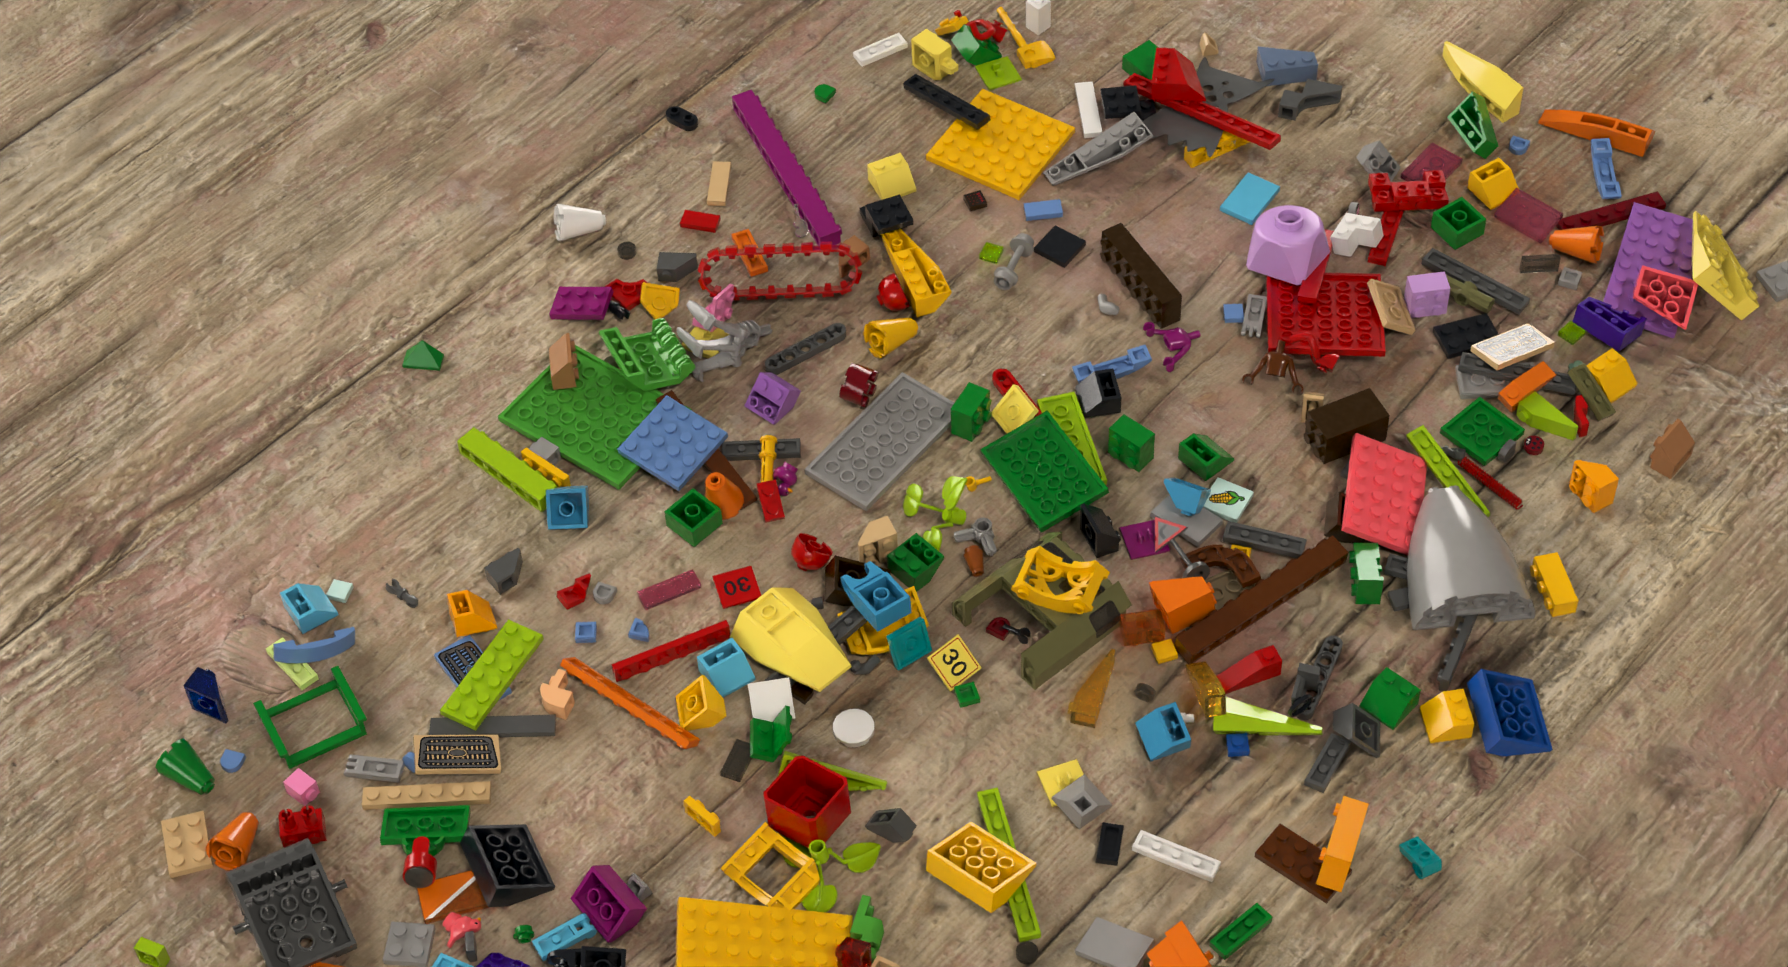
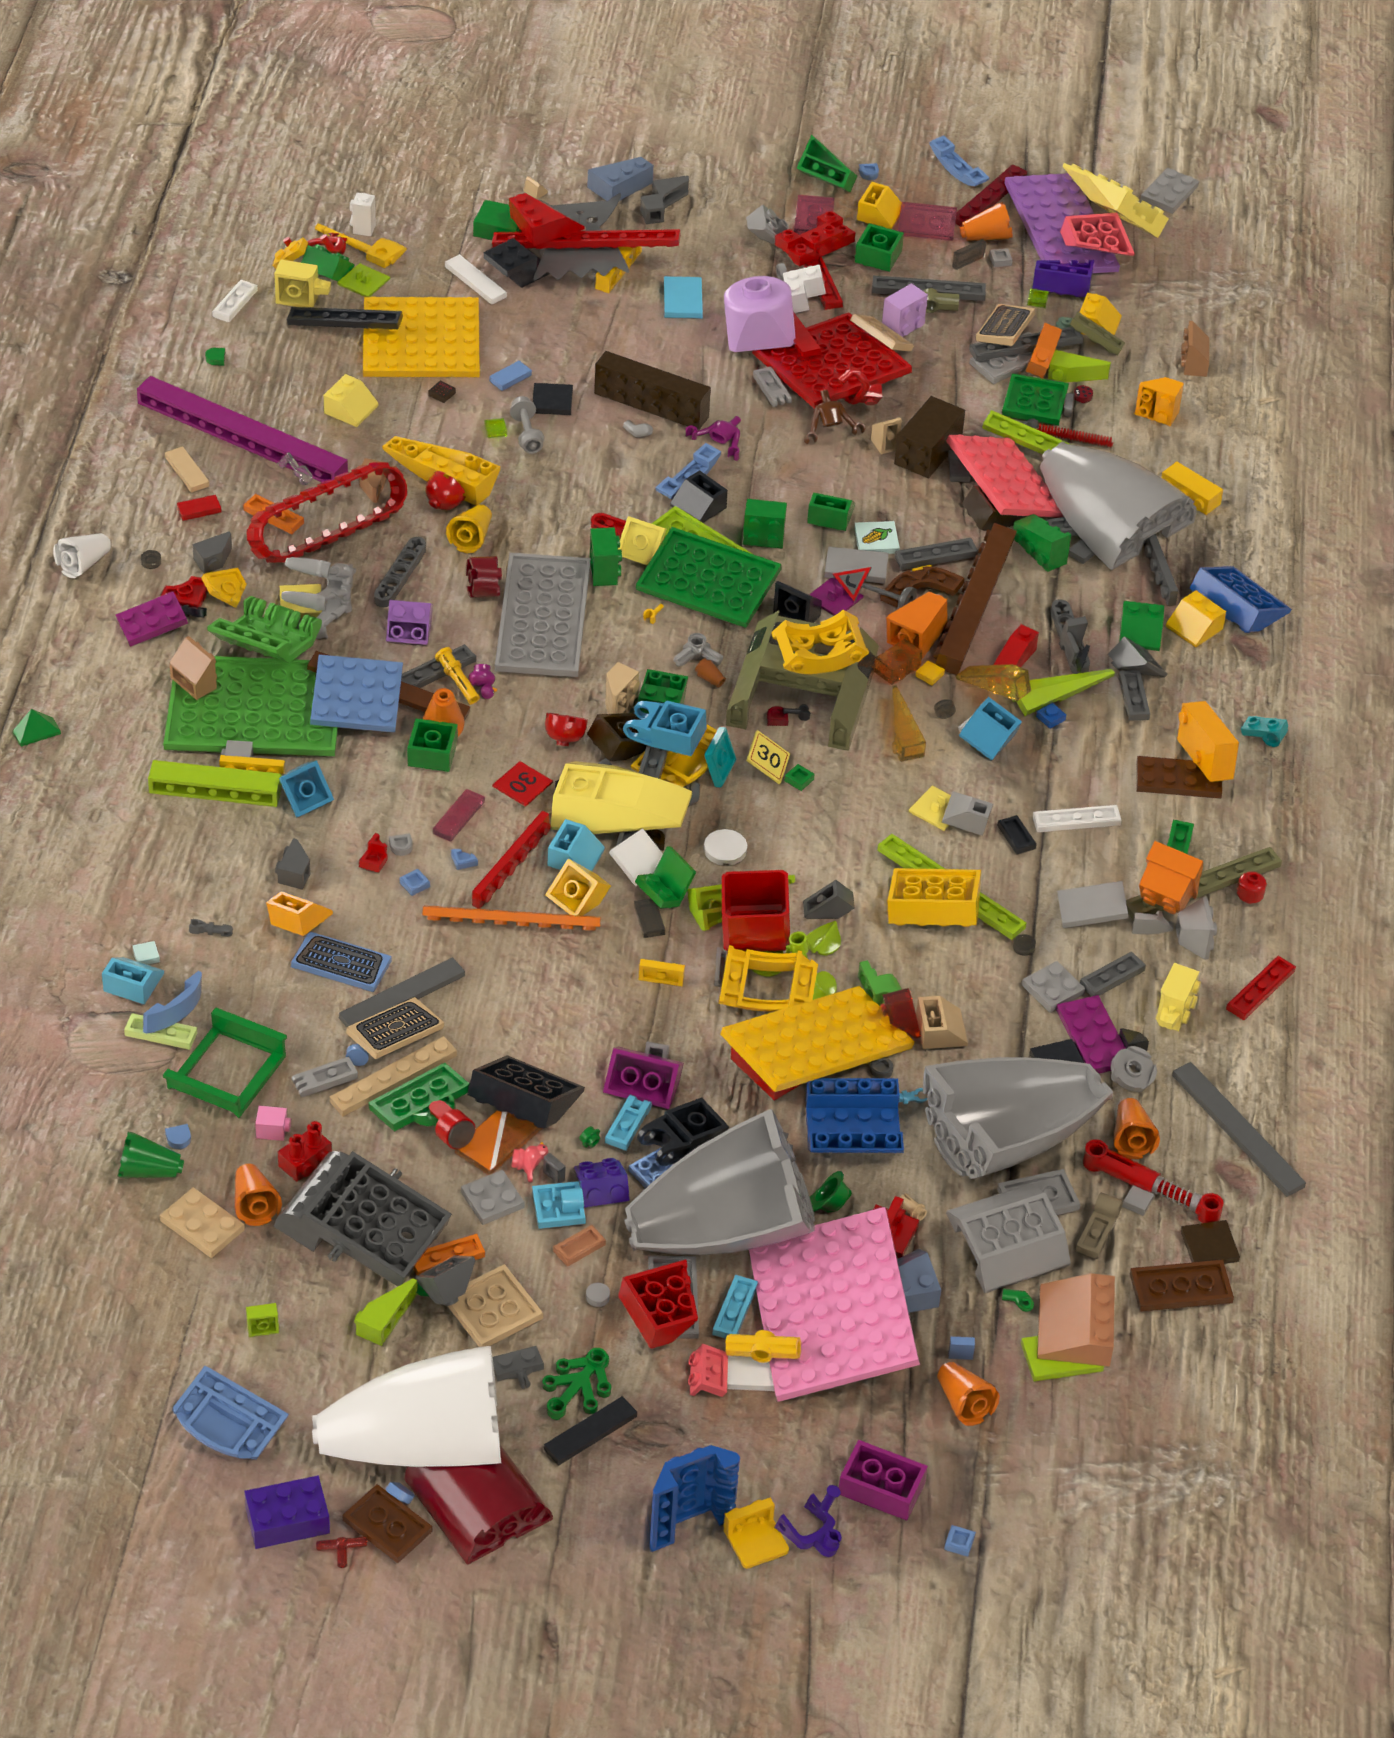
camera: 40 degrees left, 5 degrees down
clear blue slope [183,667,229,724] -> none
lime plate [440,619,544,731] -> none
light nougat brick [540,669,575,720] -> none
black plate [666,106,698,131] -> none
bright pink bracket [692,284,735,332] -> none
red plate [756,479,785,523] -> none
black bracket [860,194,914,238] -> none
lime plant [903,476,968,551] -> none
light grey wedge [1043,112,1154,186] -> none
dark azure slope [1164,477,1211,516] -> none
medium blue tile [1223,304,1244,323] -> none
black plate [1433,313,1499,359] -> none
light yellow wedge [1442,41,1524,123] -> none
orange wedge [1538,109,1655,157] -> none
red slope [1574,395,1590,438] -> none

